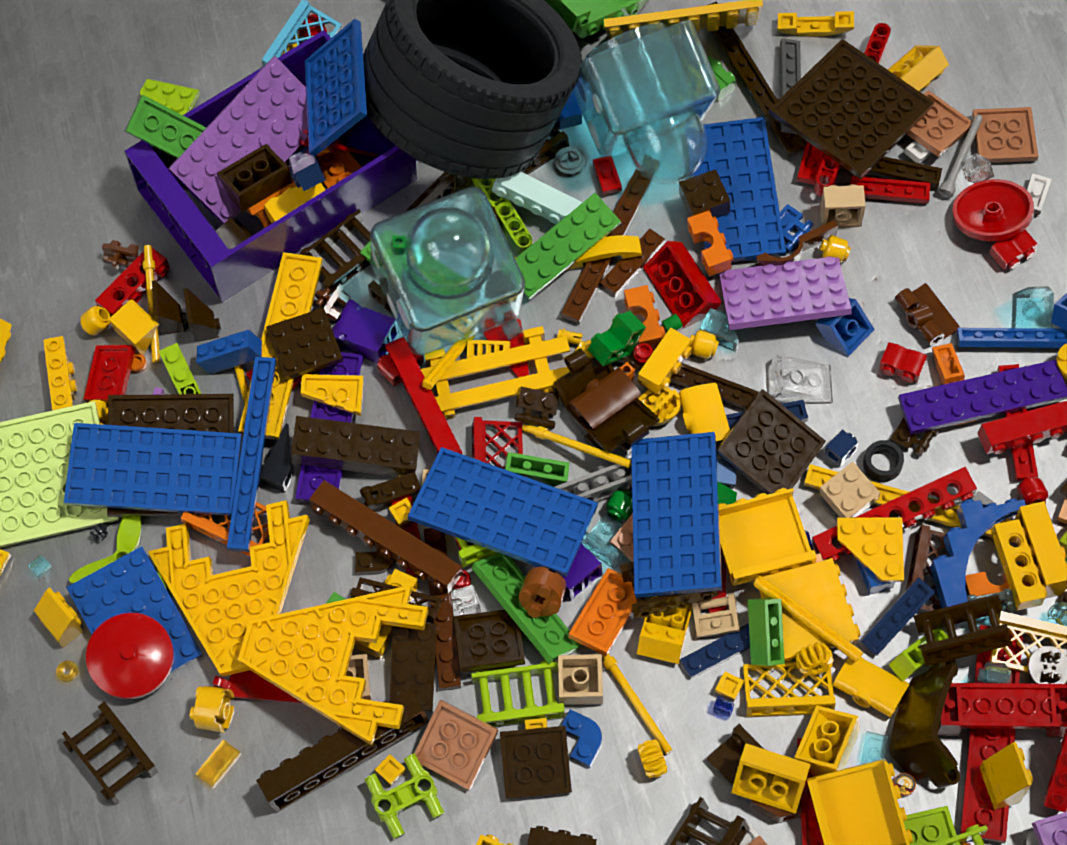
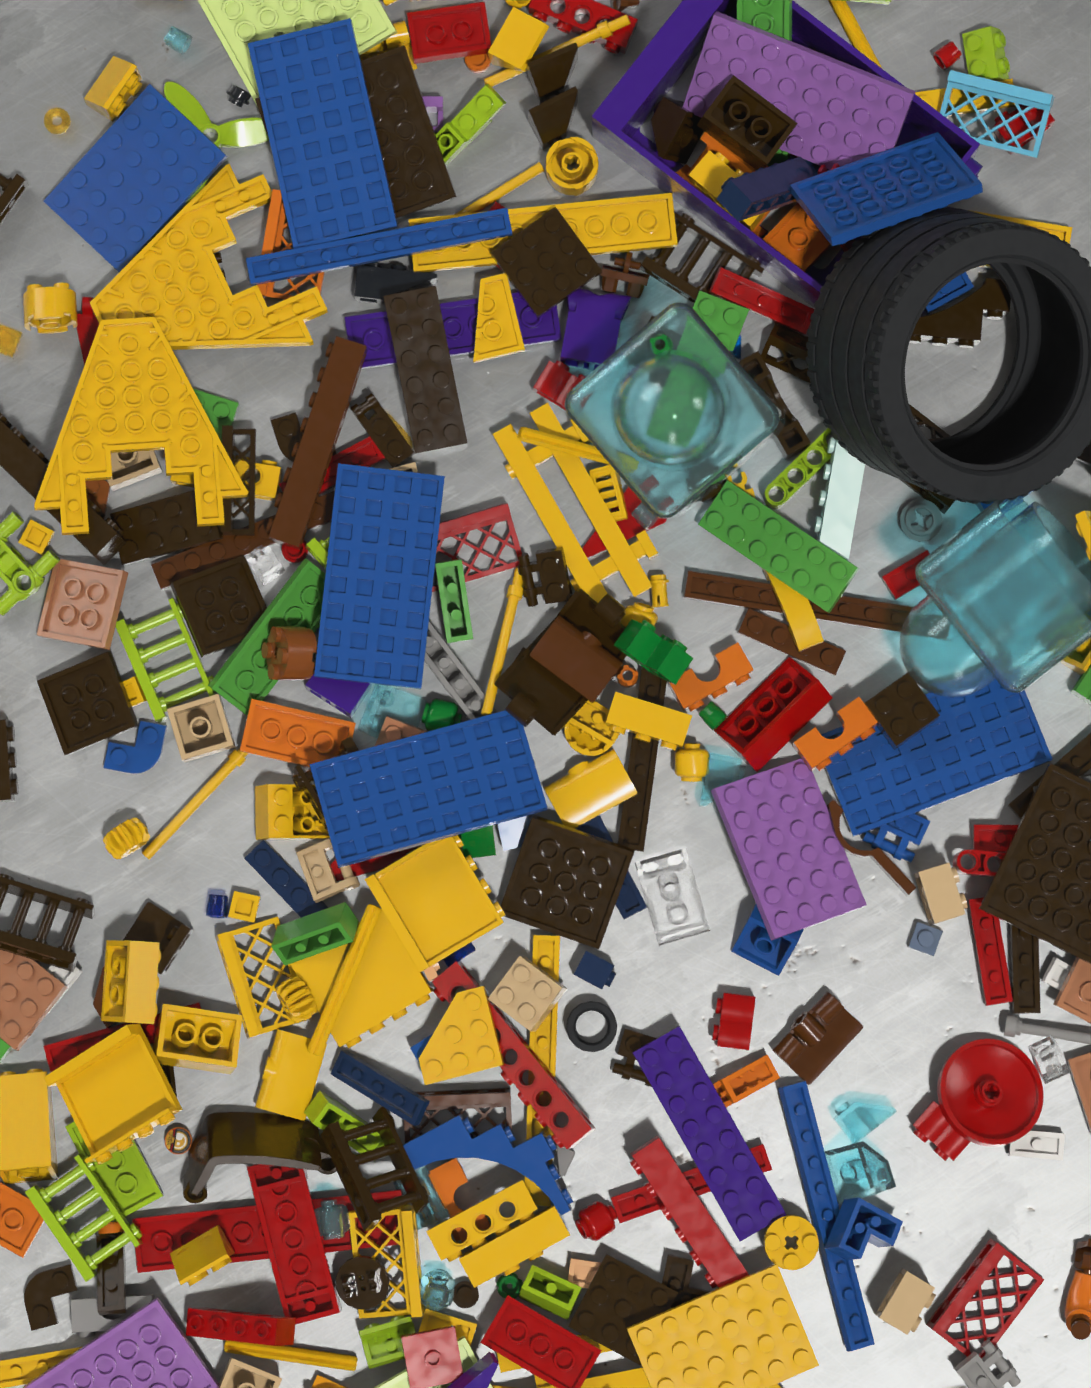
camera: 70 degrees right, 20 degrees up
red dish [86,613,174,699] -> none
blue brick [196,329,262,374] -> none
red beam [385,336,463,455] -> none
yellow plate [389,498,412,527] -> none
red plate [634,343,654,363] -> none
yellow head [819,235,851,263] -> none
clear light blue plate [859,731,889,765] -> none
none -> yellow brick [546,137,599,196]
none -> red plate [709,267,814,334]
none -> clear light blue slope [832,1101,897,1145]
none -> sand blue plate [908,922,943,956]
none -> red hose [933,41,962,70]
none -> lime bracket [962,26,1010,81]

